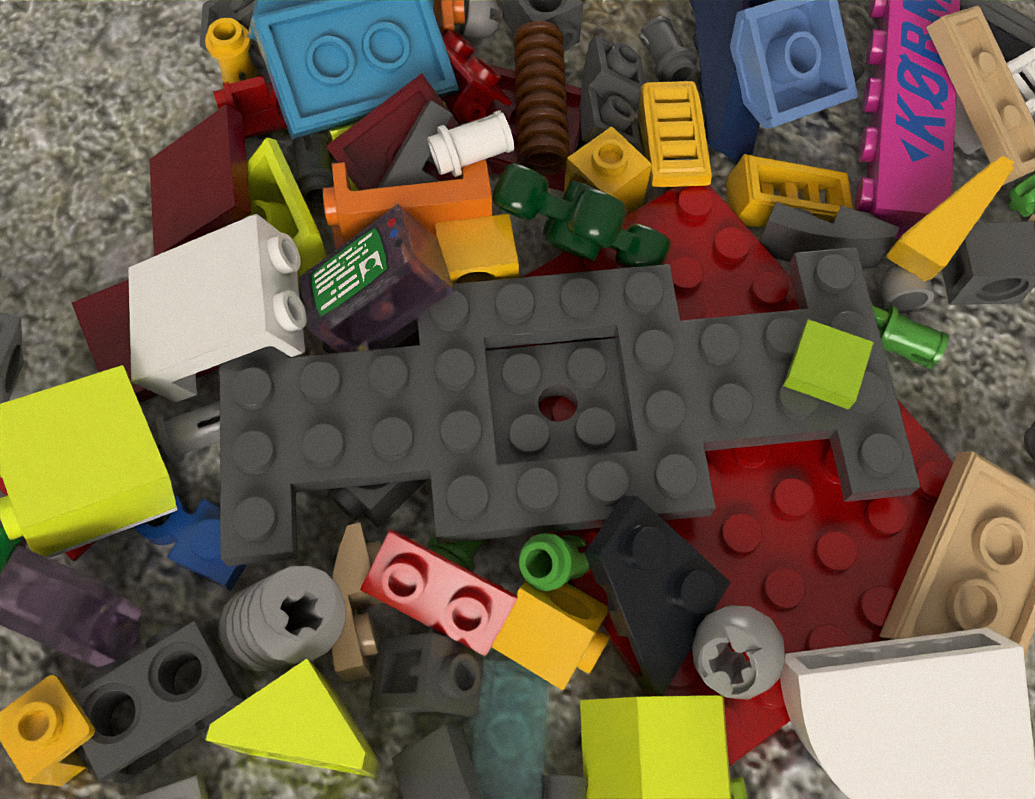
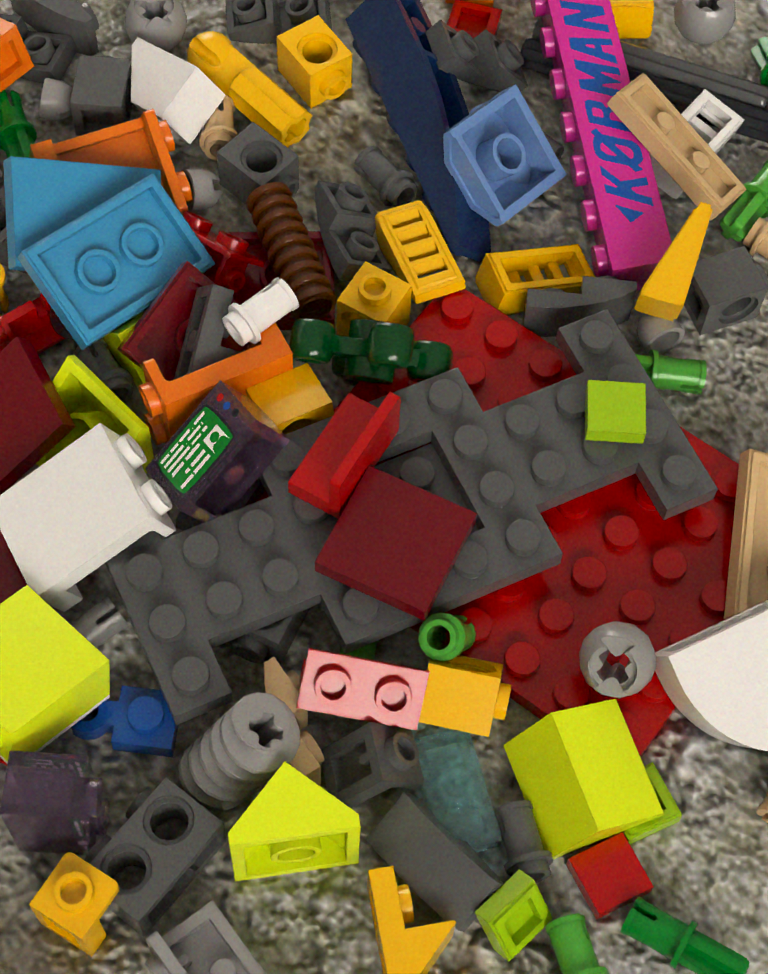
camera: 20 degrees left, 5 degrees down
black wing [584,496,731,696] -> none
none -> red panel [288,392,401,519]
none -> dark red tile [315,466,477,621]

